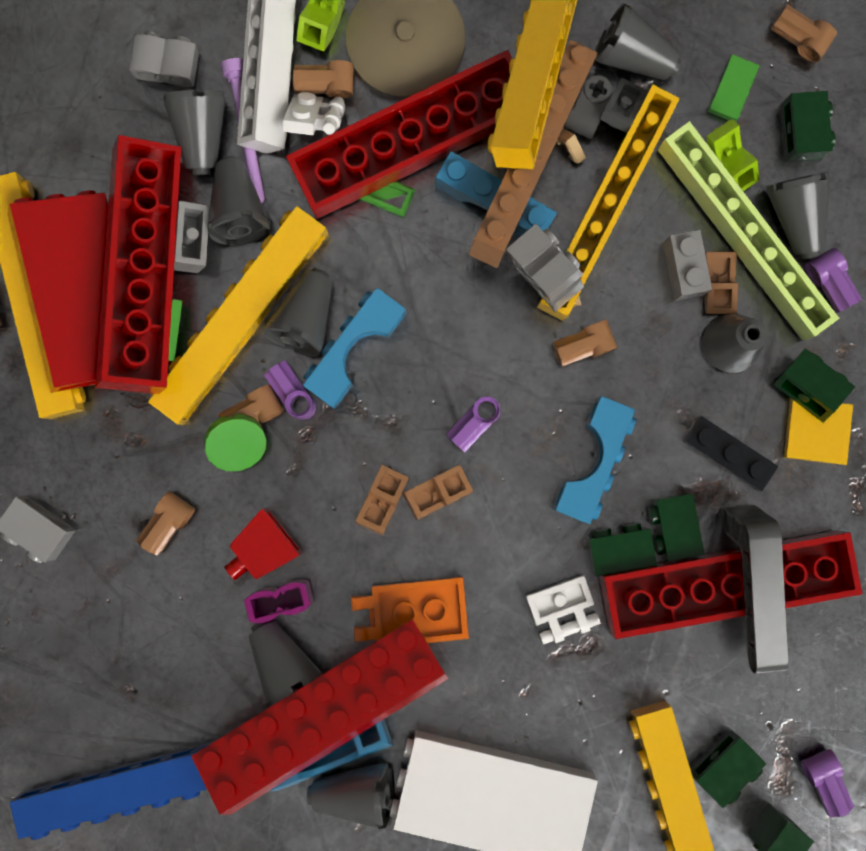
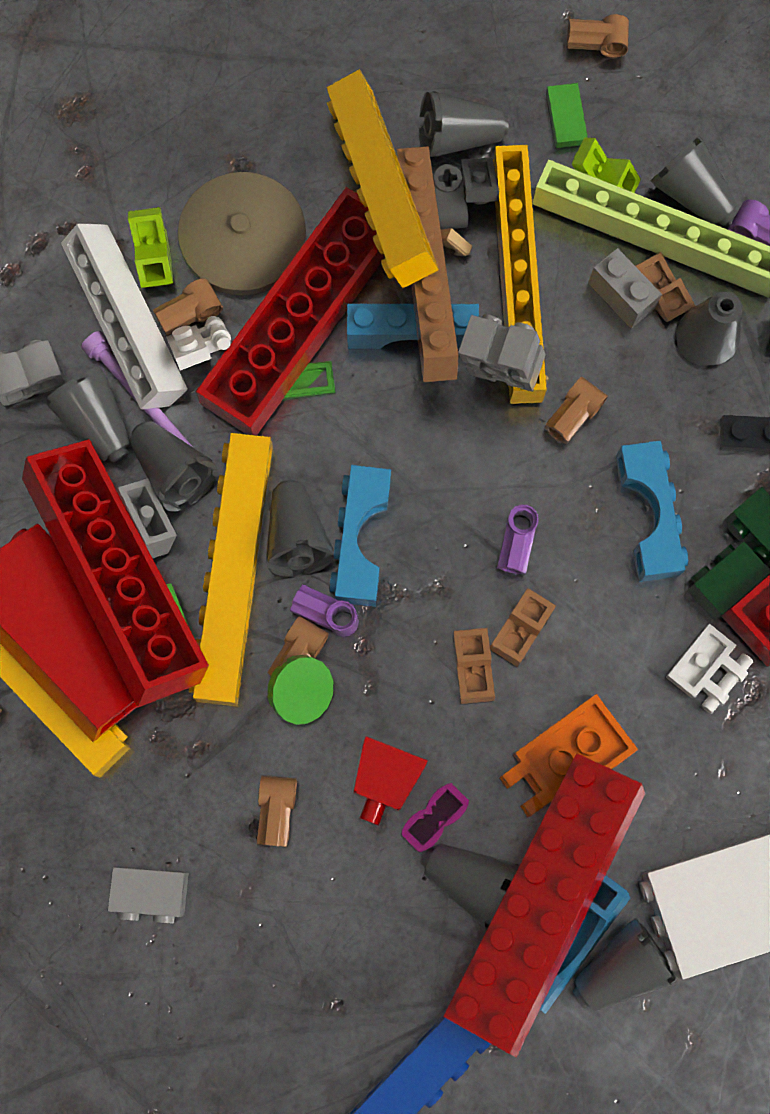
camera: 25 degrees left, 10 degrees down
dark green brick [782,91,836,162] -> none

